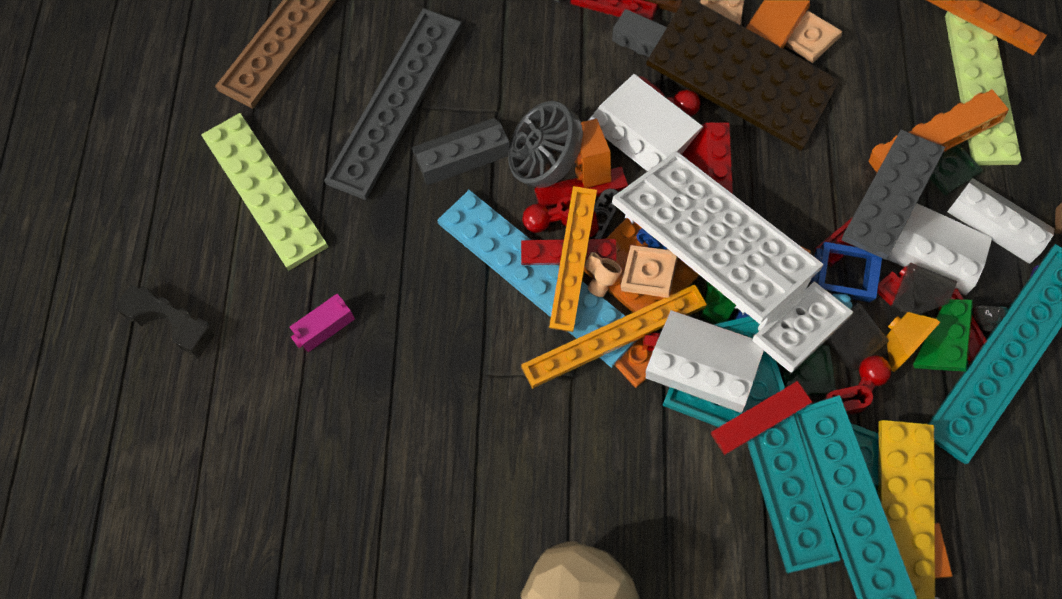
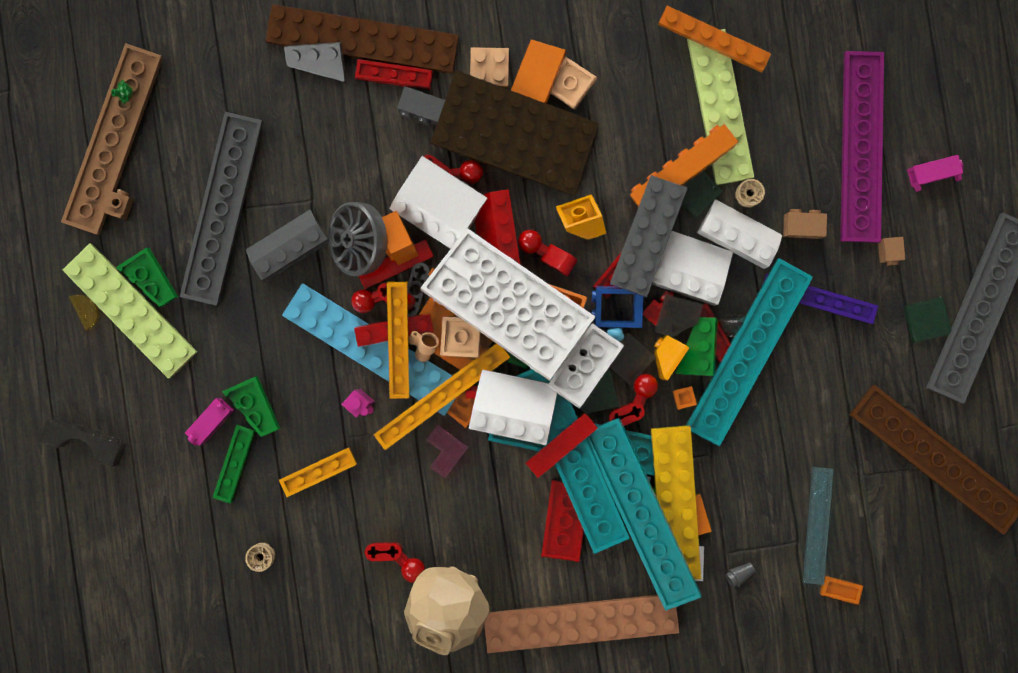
camera: 10 degrees left, 20 degrees up
none -> clear yellow tile [69,294,98,331]
none -> medium nougat brick [102,189,134,221]
none -> green wing [116,248,178,307]
none -> green tile [213,425,256,504]
none -> green wing [222,376,280,437]
none -> tan wheel [246,543,275,572]
none -> light orange plate [279,447,357,497]
none -> dark pink brick [341,389,375,418]
none -> red beam [365,542,426,583]
none -> clear pink plate [426,424,468,478]
none -> red beam [518,230,578,277]
none -> red tile [541,480,584,562]
none -> light orange slope [556,194,606,240]
none -> orange plate [673,386,697,410]
none -> tan wheel [735,179,765,208]

